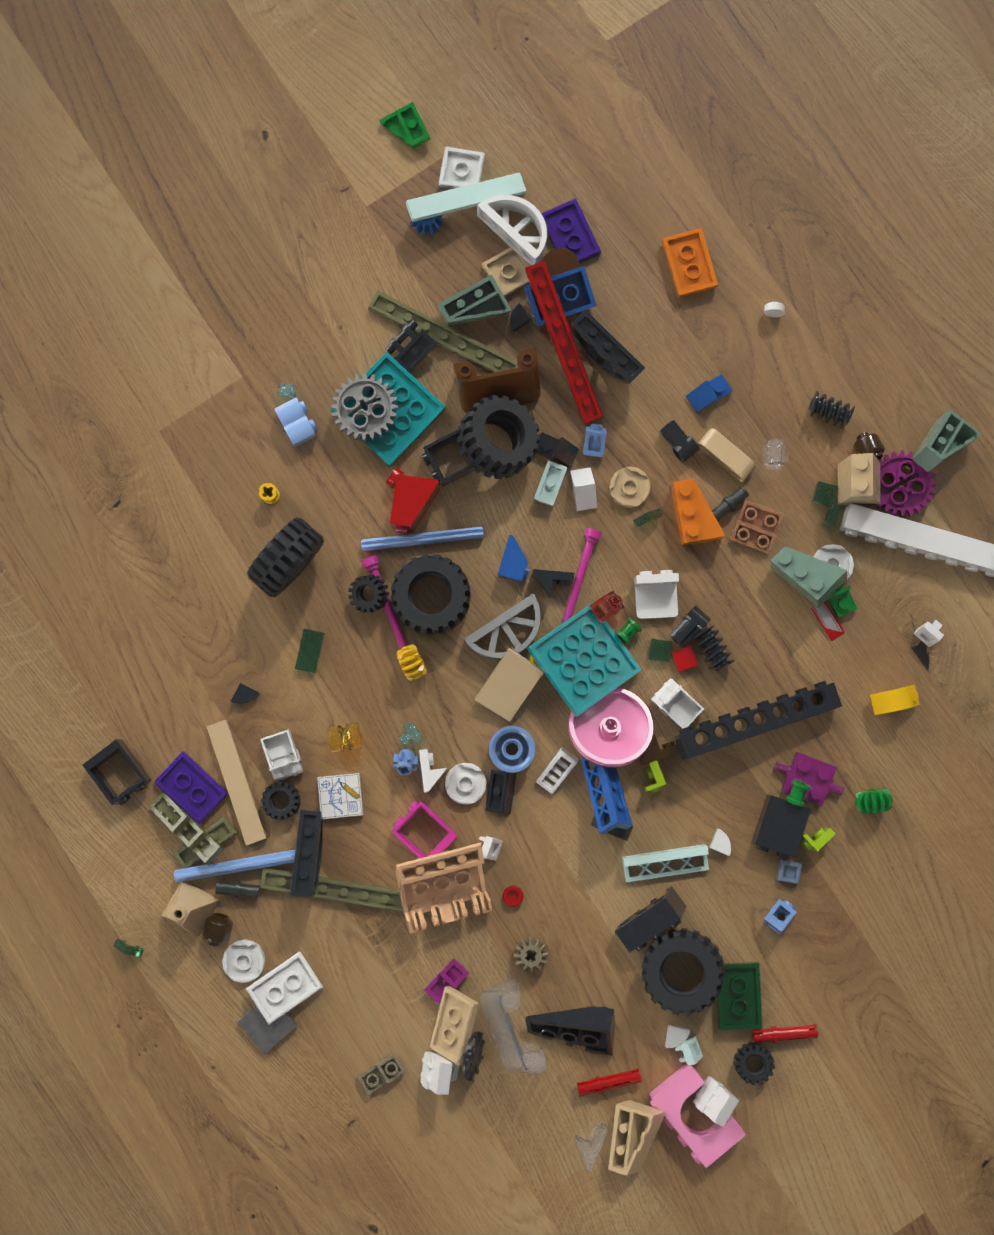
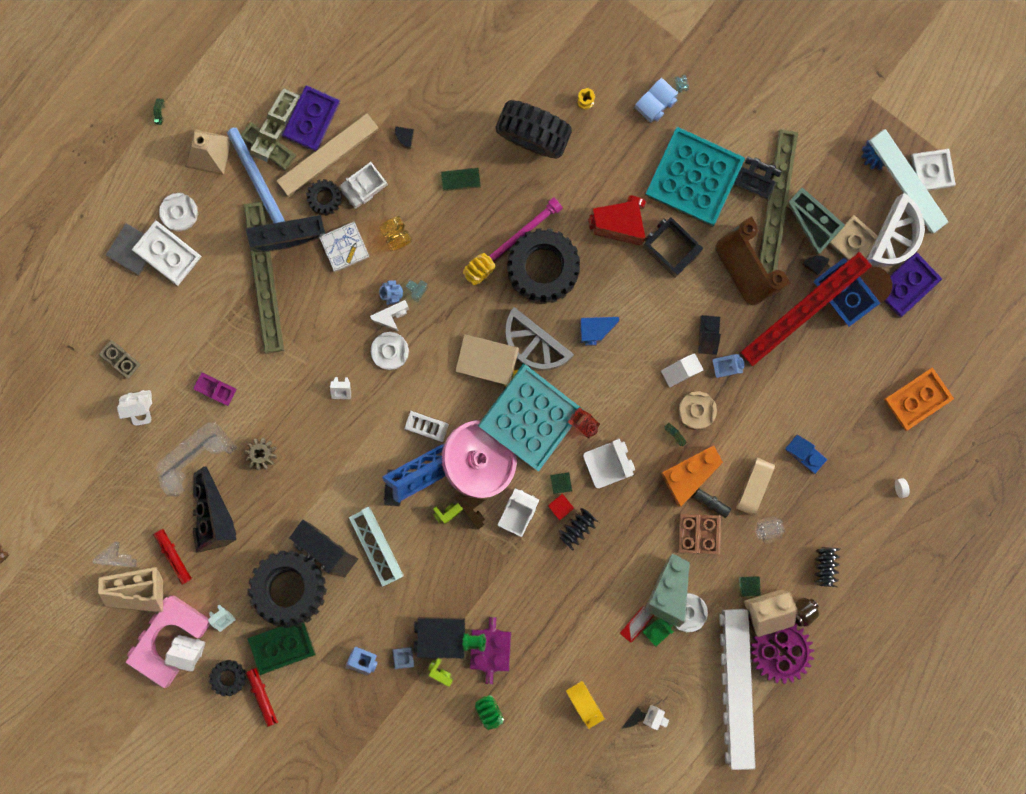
camera: 65 degrees right, 0 degrees up
black window [82,739,151,806] -> none
dark brown head [202,913,233,947] -> none
pearl dark grey pin [215,880,260,899] -> none
light grey gear [331,374,399,442] -> none
black tyre [348,574,389,613] -> none
light blue axle [361,527,484,551] -> none
green wing [379,102,431,149] -> none
dark pink window [392,800,458,859] -> none
light nougat slope [396,843,492,934] -> none
tan tile [430,986,479,1066] -> none
black tyre [457,395,540,479] -> none
black wheel [462,1031,485,1081] -> none
black slope [485,769,516,814] -> none
medium blue wheel [489,726,535,773] -> none
red tile [502,885,524,907] -> none
black slope [532,569,574,598] -> none
light aqua plate [534,460,567,507] -> none
dark pink piece [562,528,602,623] -> none
black window [571,310,645,384] -> none
green bush [615,617,642,645] -> none
black piece [660,420,700,463] -> none
white tile [665,1025,690,1048] -> none
black piece [669,605,711,647] -> none
black brick [674,680,842,760] -> none
white tile [709,828,731,856] -> none
clear green tile [822,503,841,528] -> none
sand green wedge [912,409,982,472] -> none

